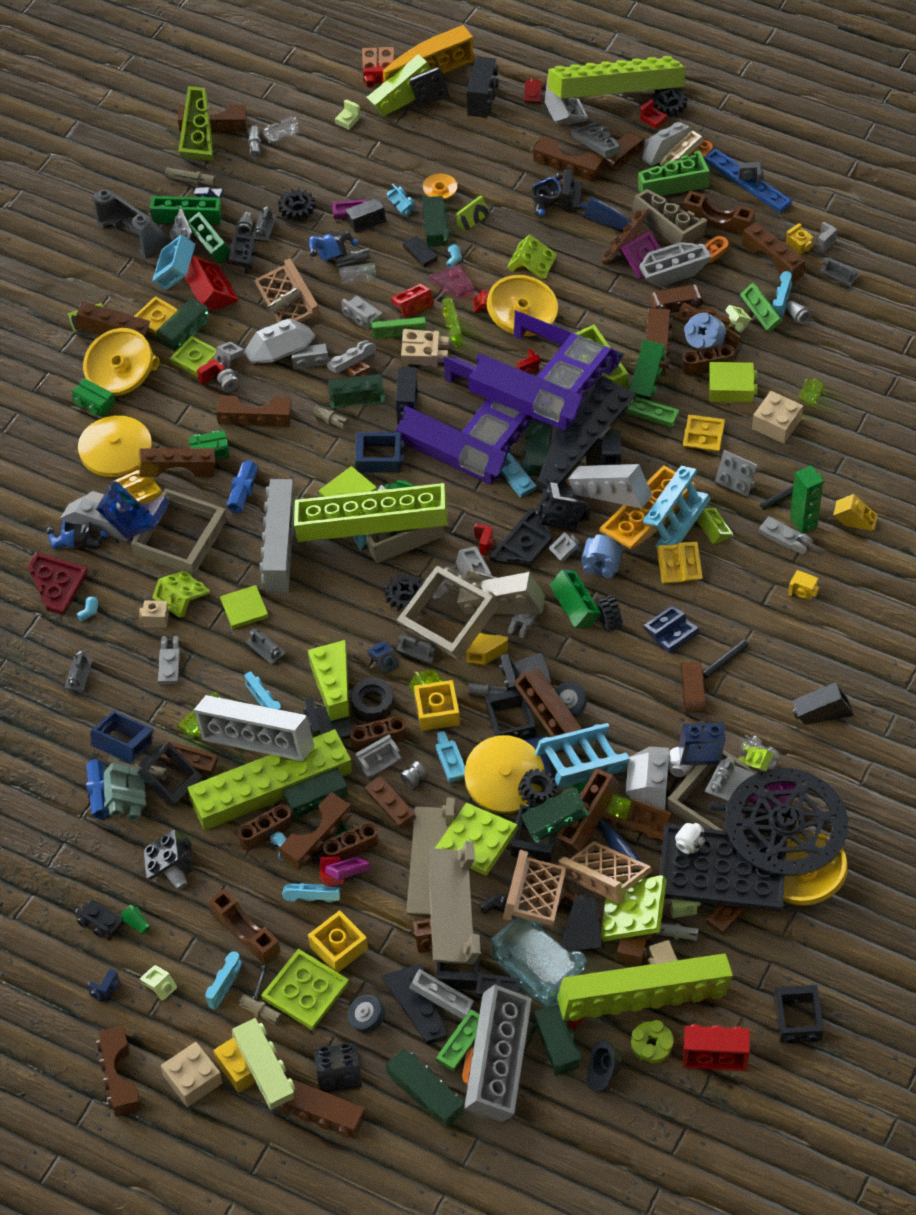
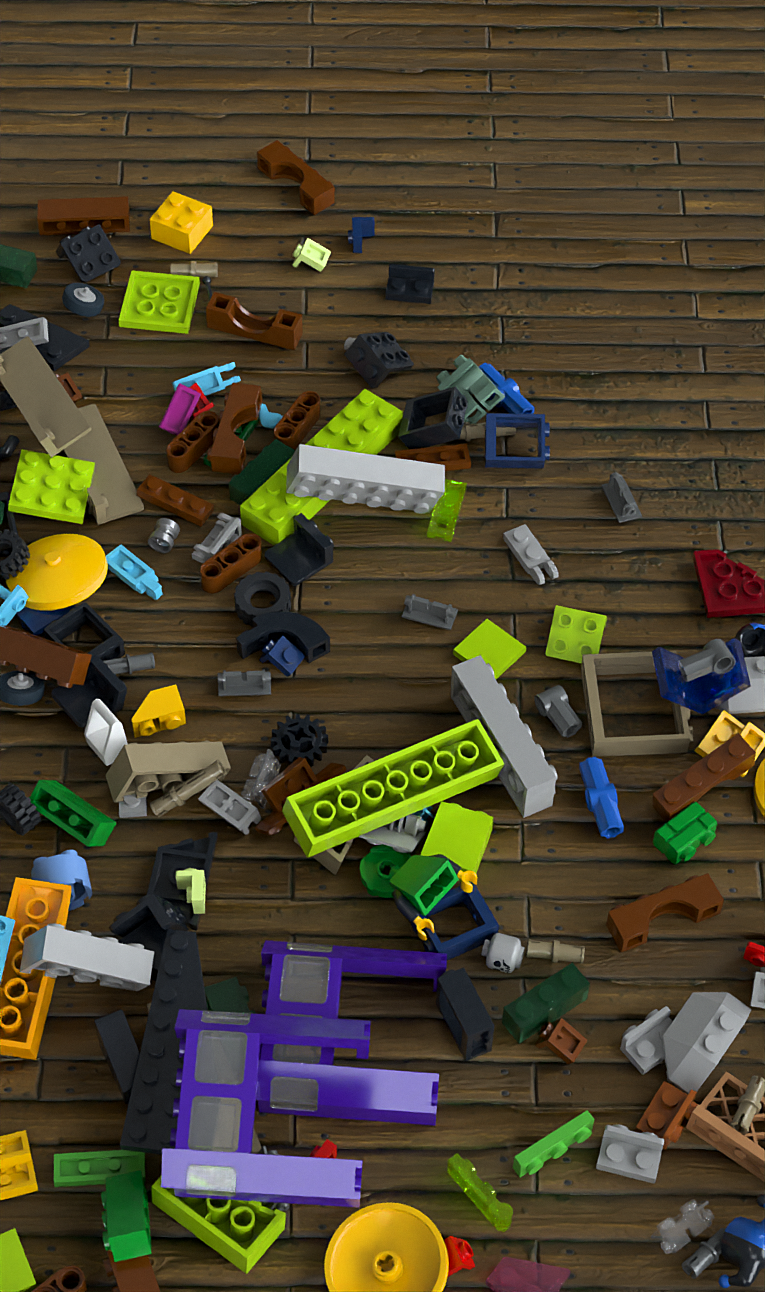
camera: 150 degrees right, 0 degrees up
medium azure arm [77,596,99,622] -> none
green cone [121,905,151,935] -> none
tan brick [139,600,169,628] -> none
tan brick [161,1042,222,1107] -> none
medium azure hinge [205,951,242,1009] -> none
light grey wheel [217,369,239,392] -> none
yellowish green brick [232,1018,296,1110] -> none
medium azure plate [244,672,281,710] -> none
lime wedge [308,640,349,721] -> none
yellow brick [308,910,368,972] -> none
light grey hinge [326,340,376,373] -> none
red bracket [391,284,434,319] -> none
dark tan window [397,566,500,661] -> none
tan hips [401,329,449,367] -> none
clear neon green bracket [409,670,442,693] -> none
yellow brick [414,680,460,731] -> none
red bracket [474,524,495,556] -> none
medium azure hinge [501,452,536,498] -> none
light grey bracket [549,532,582,562] -> none
none -> white tile [84,699,128,766]
none -> yellowish green bracket [176,868,206,914]
none -> black arch [236,611,330,663]
none -> reddish brown bracket [255,757,347,836]
none -> green torso [389,854,478,940]
none -> light grey head [481,933,525,973]
none -> dark grey piece [534,685,582,738]
none -> dark orange bracket [635,1081,698,1150]
none -> dark grey piece [678,639,736,682]

